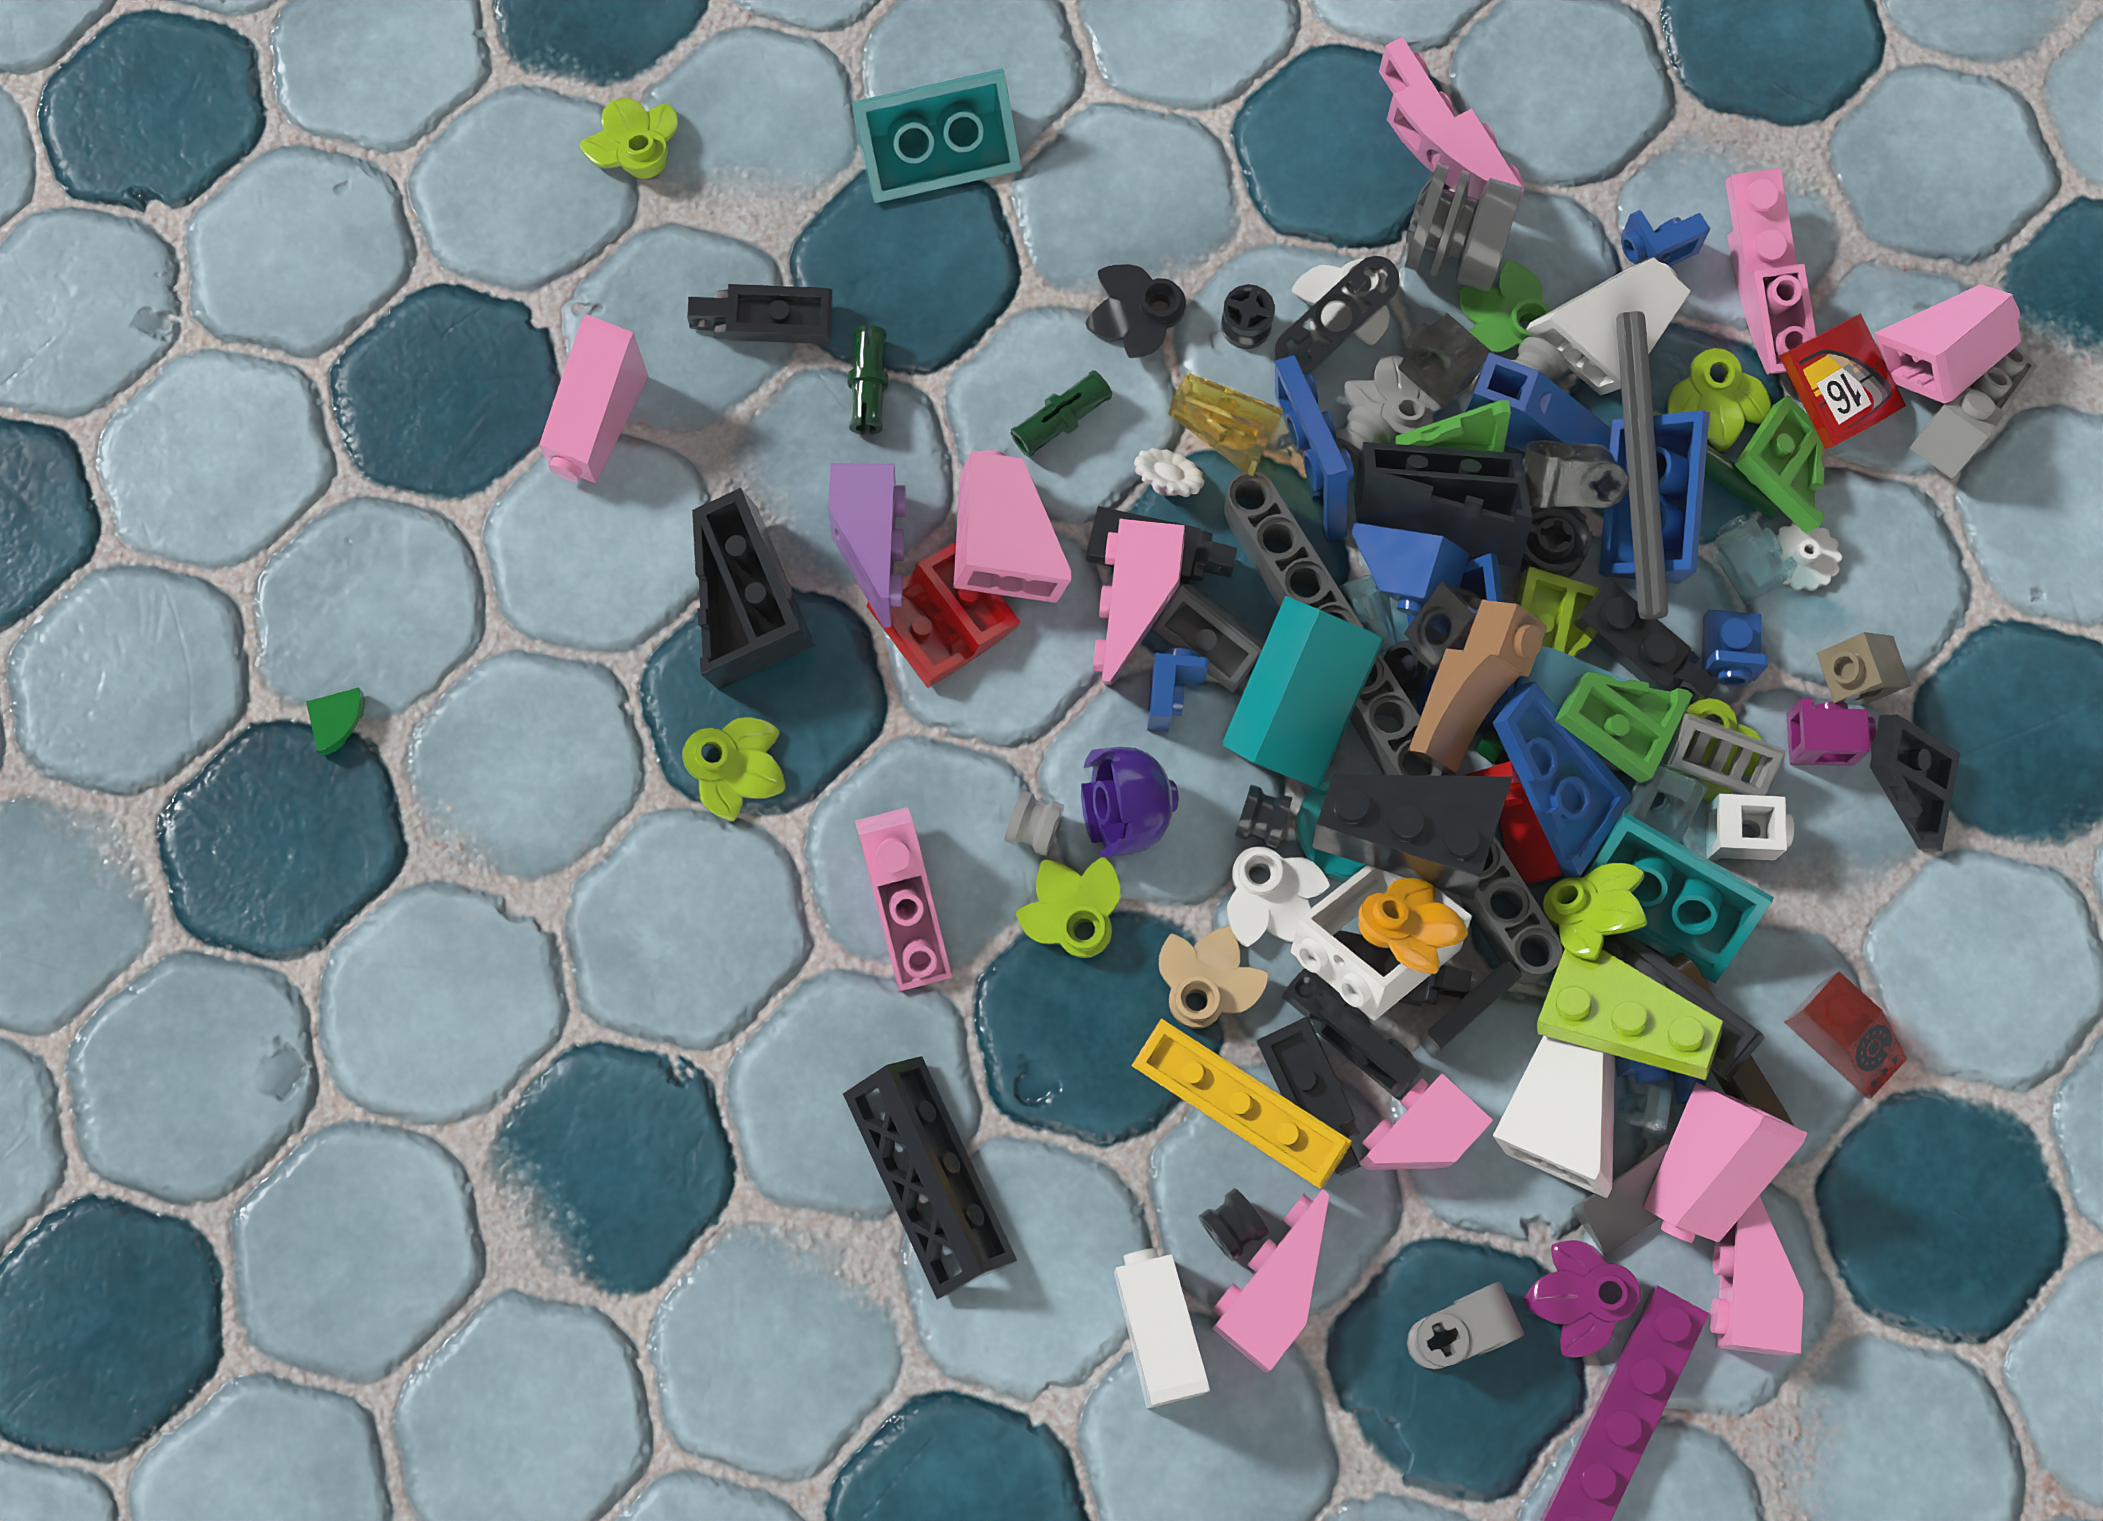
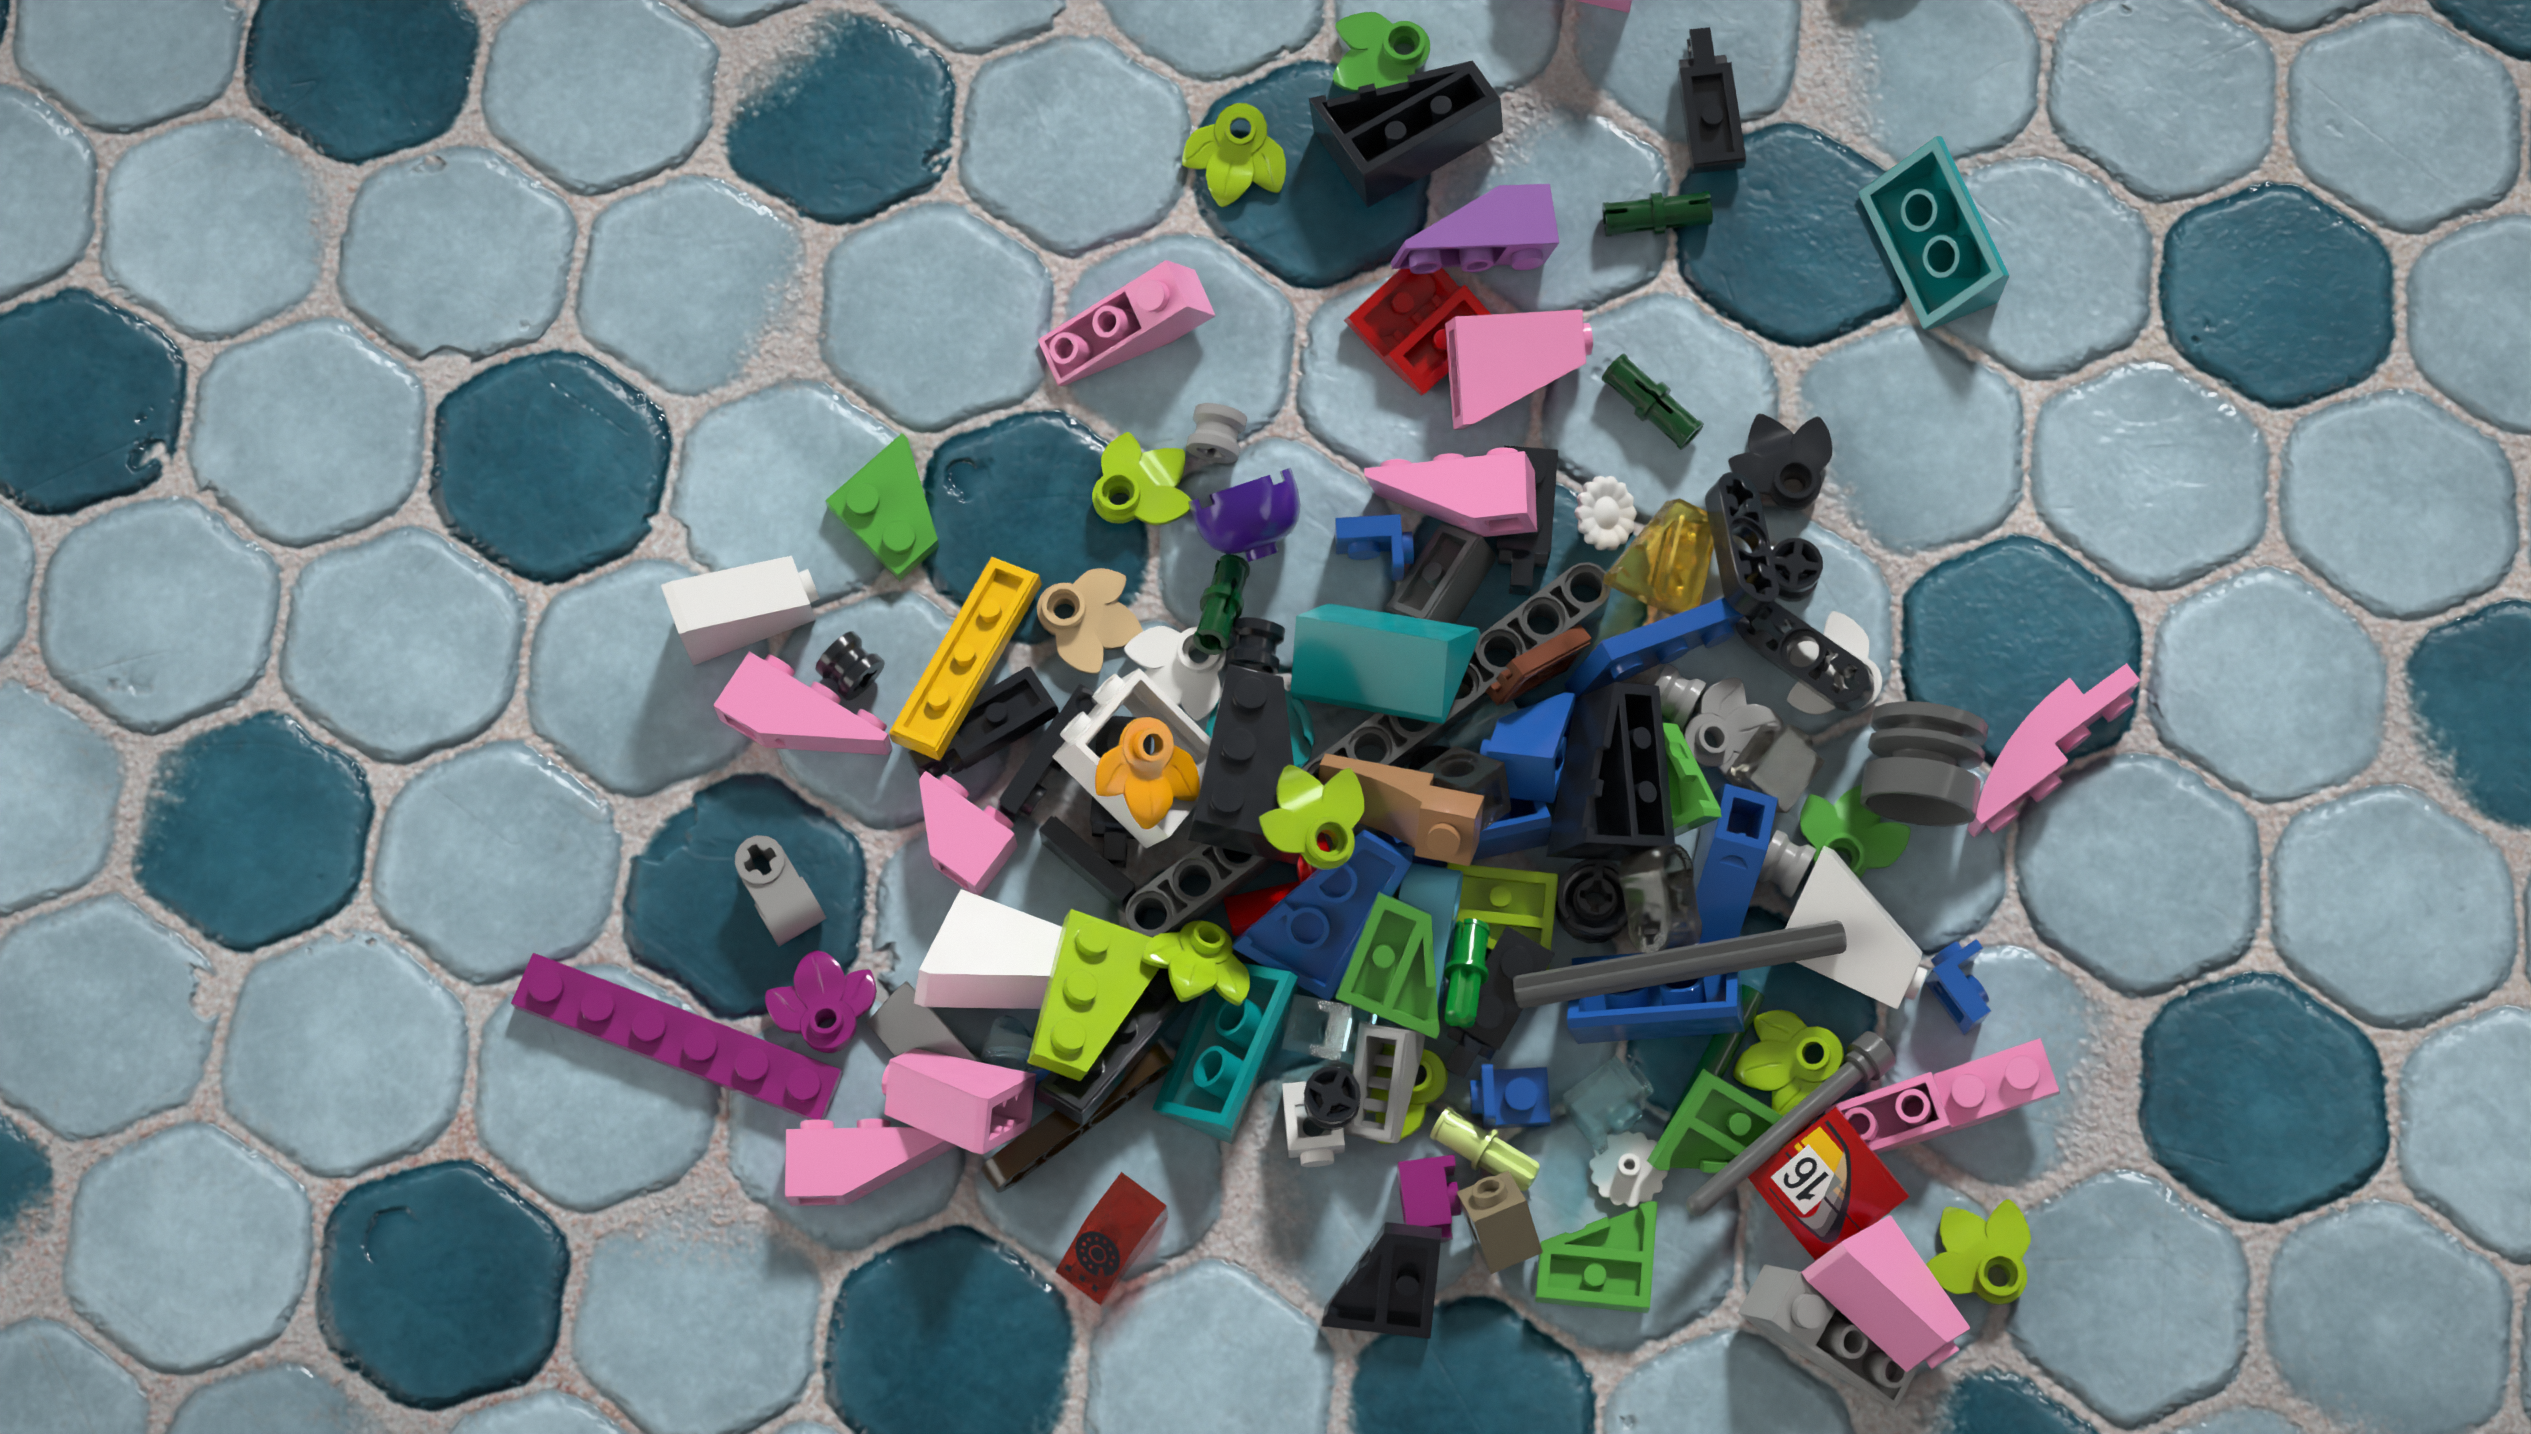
camera: 85 degrees right, 0 degrees up
black fence [842,1056,1017,1299] -> none
none -> bright green wing [825,433,939,582]
none -> dark green pin [1193,554,1250,655]
none -> lime plate [1259,765,1364,870]
none -> black wheel [1304,1066,1361,1131]
none -> bright green plate [1333,12,1430,92]
none -> yellowish green axle [1430,1107,1540,1191]
none -> green axle [1444,918,1490,1029]
none -> copper tile [1485,624,1592,706]
none -> bright green wing [1535,1201,1657,1313]
none -> dark grey piece [1686,1031,1896,1216]
none -> black beam [1705,472,1779,617]
none -> lime plate [1926,1199,2031,1305]

